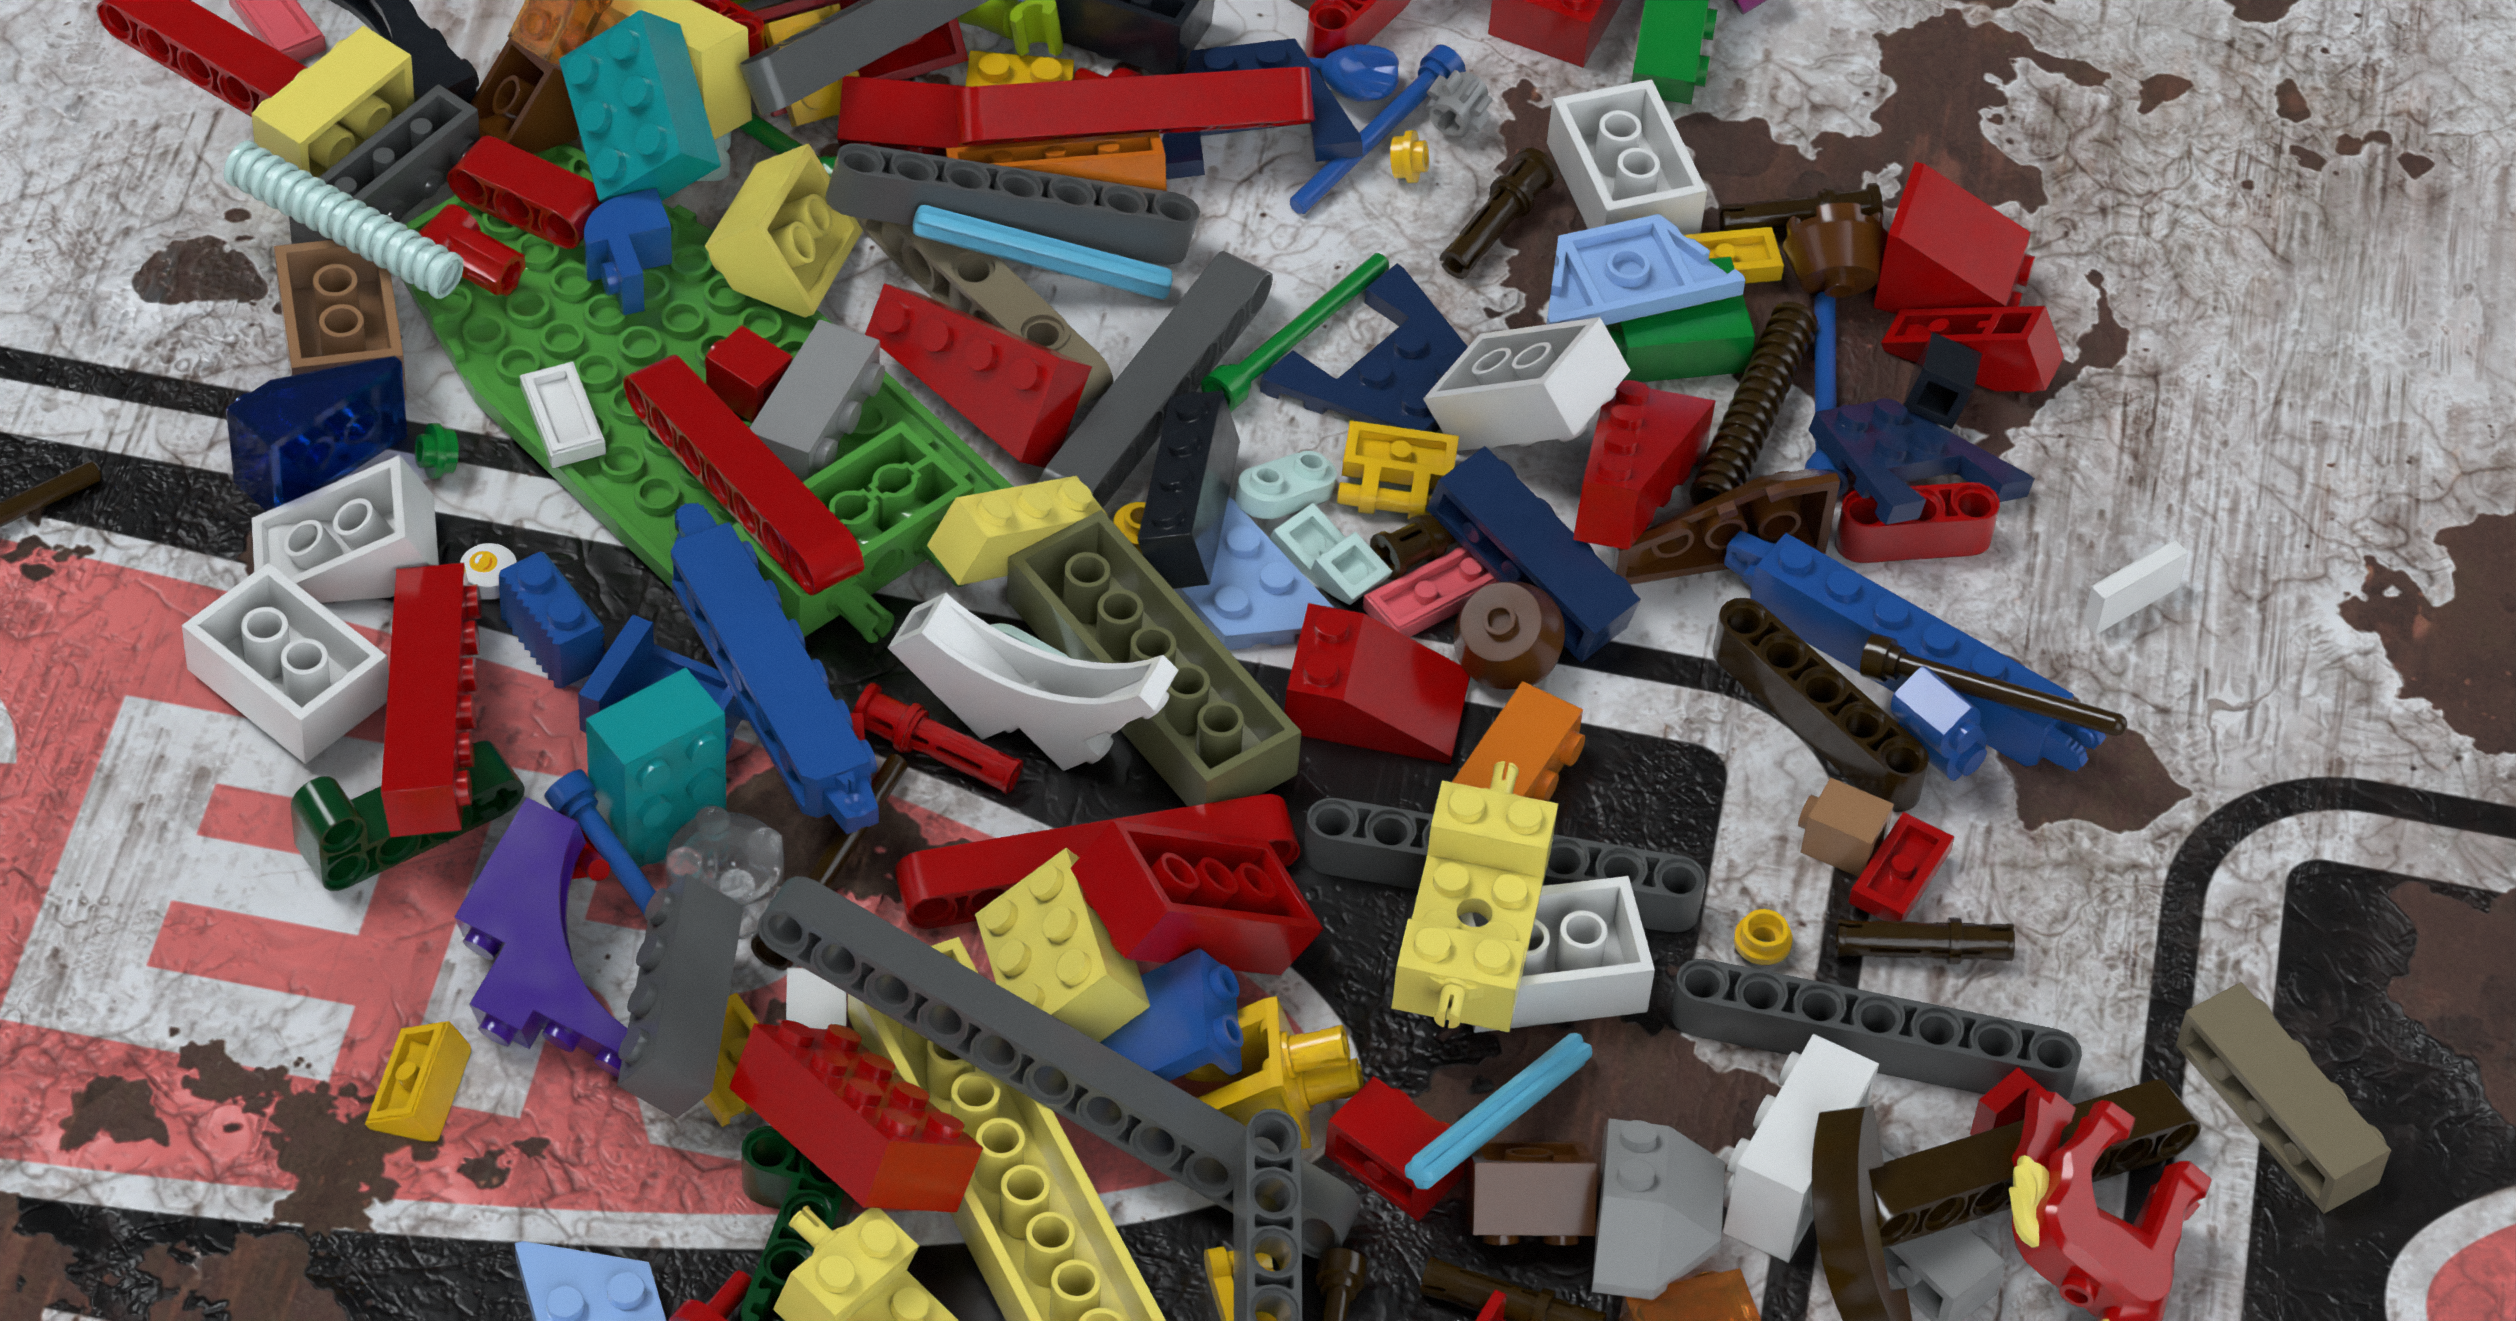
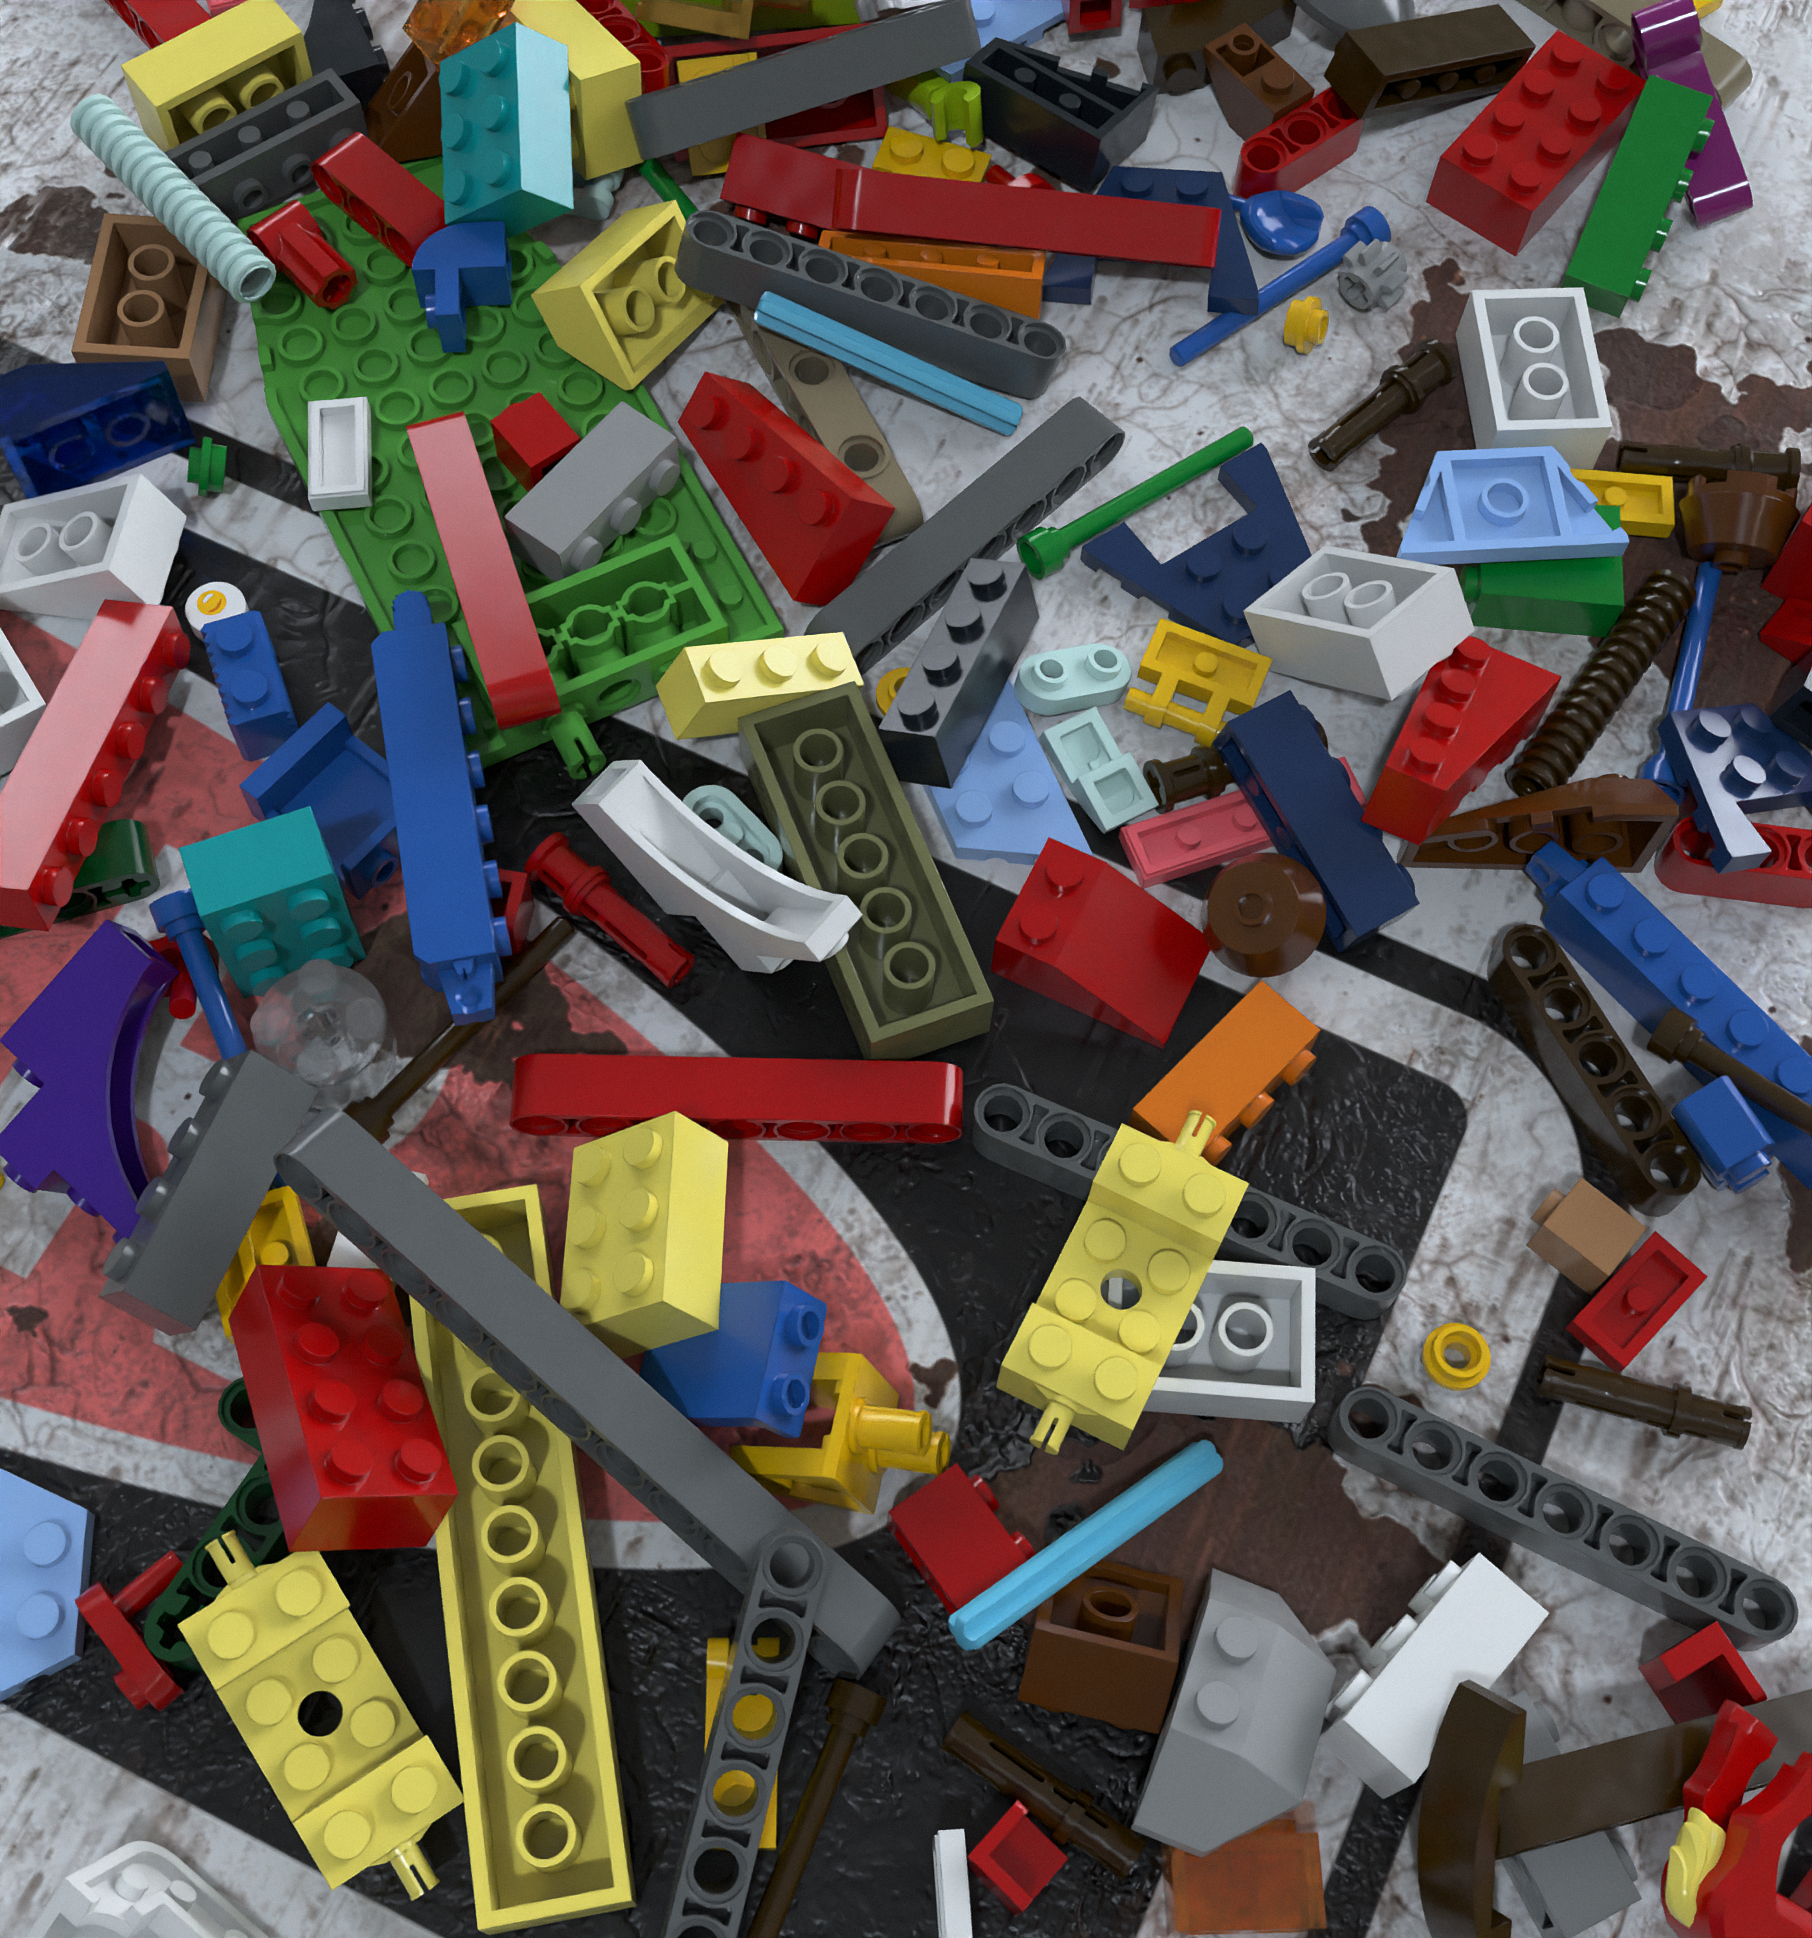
camera: 15 degrees right, 15 degrees up
red brick [1070,820,1323,976] -> none

